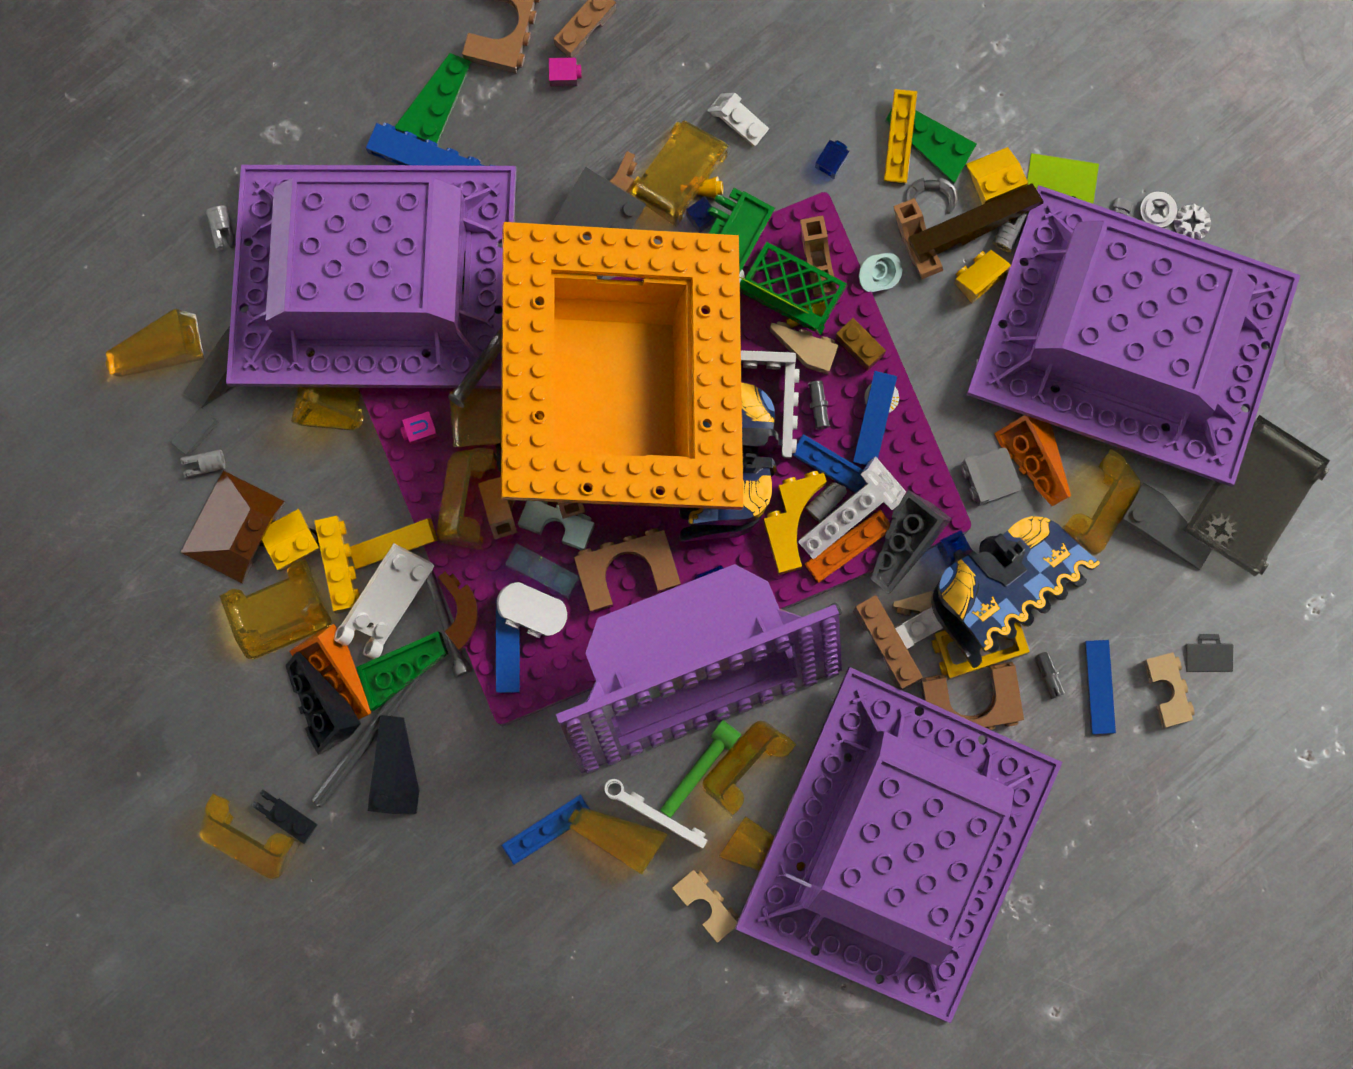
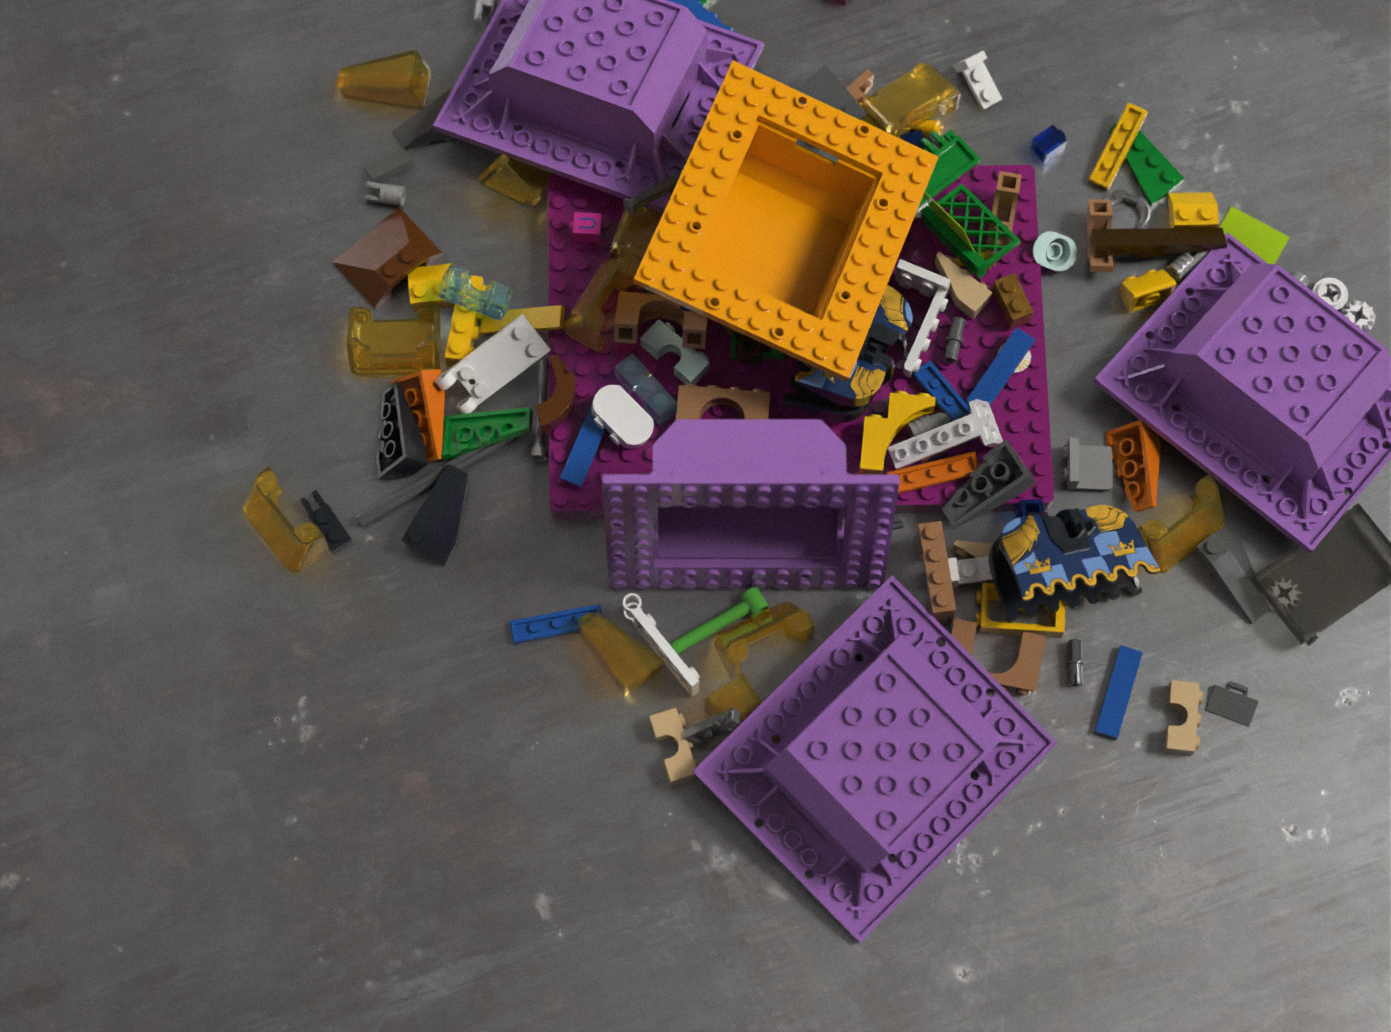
camera: 20 degrees right, 10 degrees down
none -> clear light blue arch [438,264,513,321]
none -> dark grey hinge [683,708,740,747]

